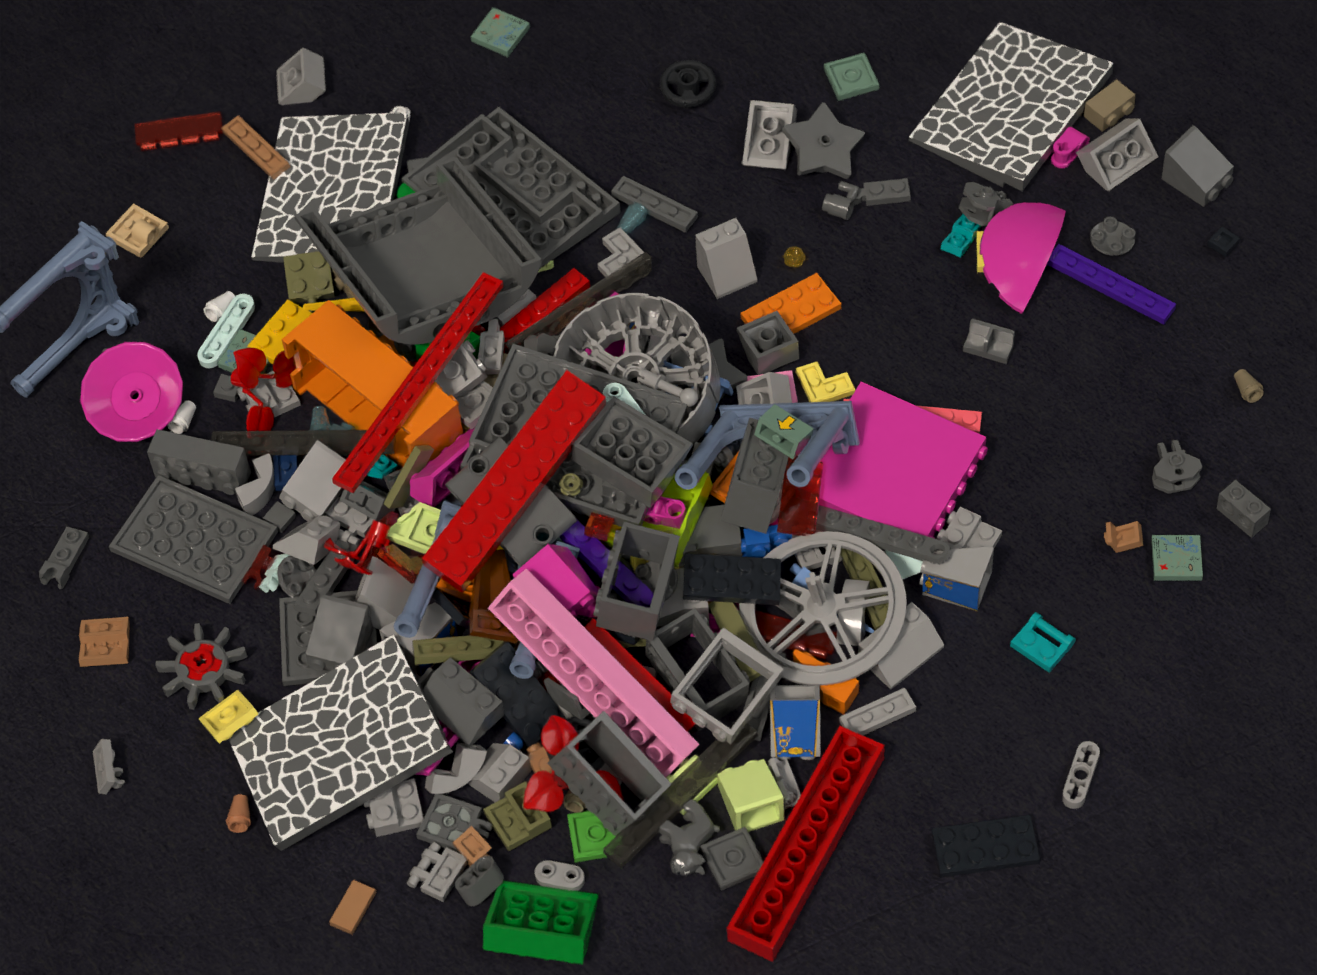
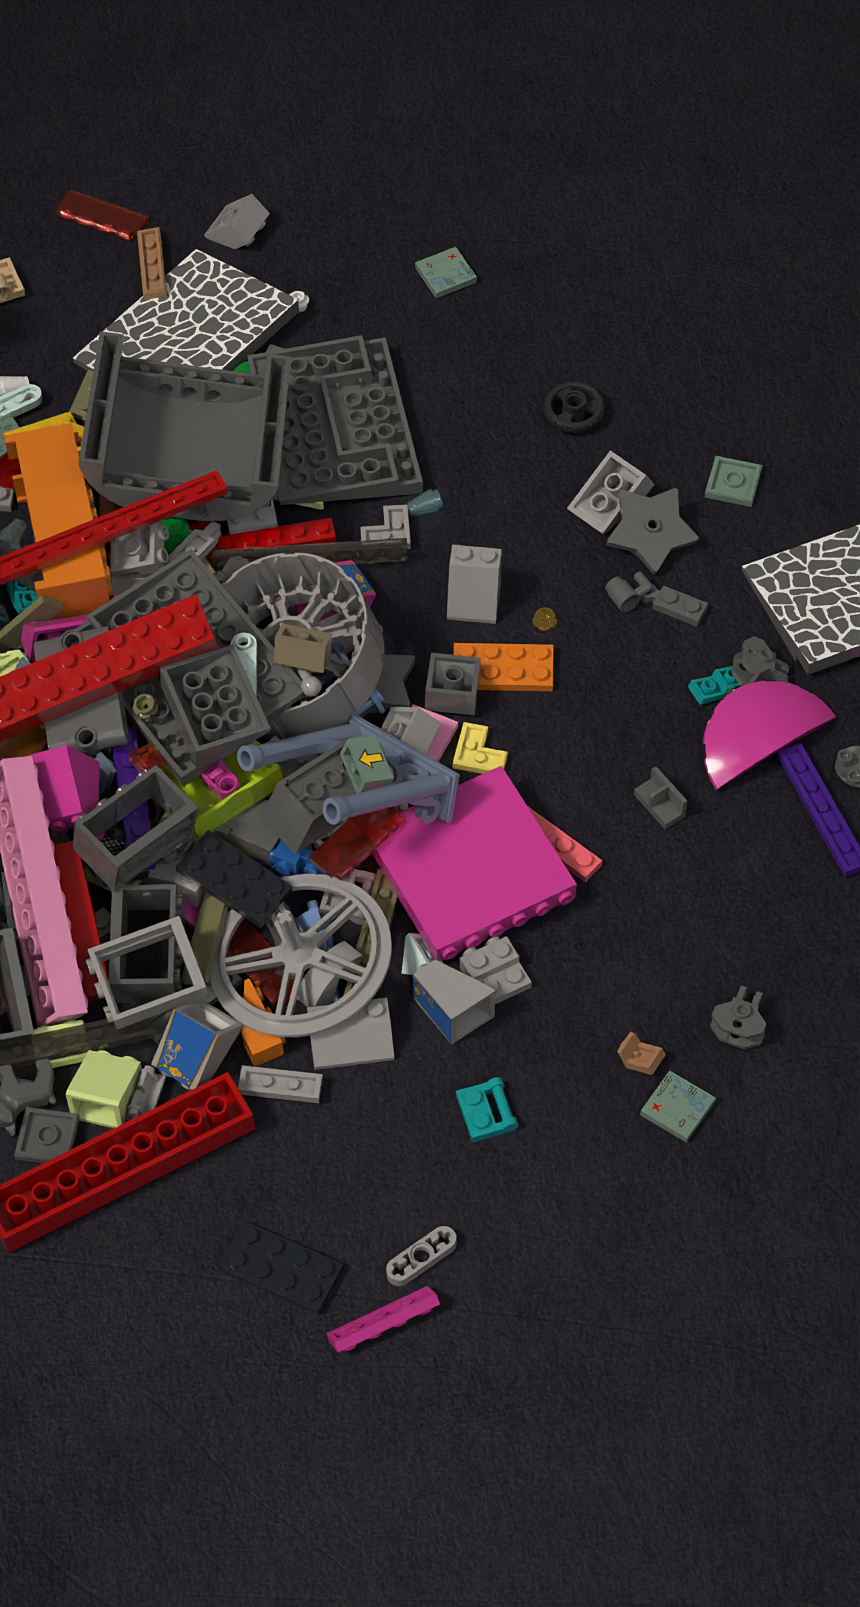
camera: 30 degrees right, 0 degrees up
dark grey plate [611,176,698,233] -> none
dark grey plate [782,499,951,564] -> none
dark grey brick [1216,480,1271,538] -> none
none -> dark tan brick [273,623,332,673]
none -> dark pink plate [326,1286,440,1352]

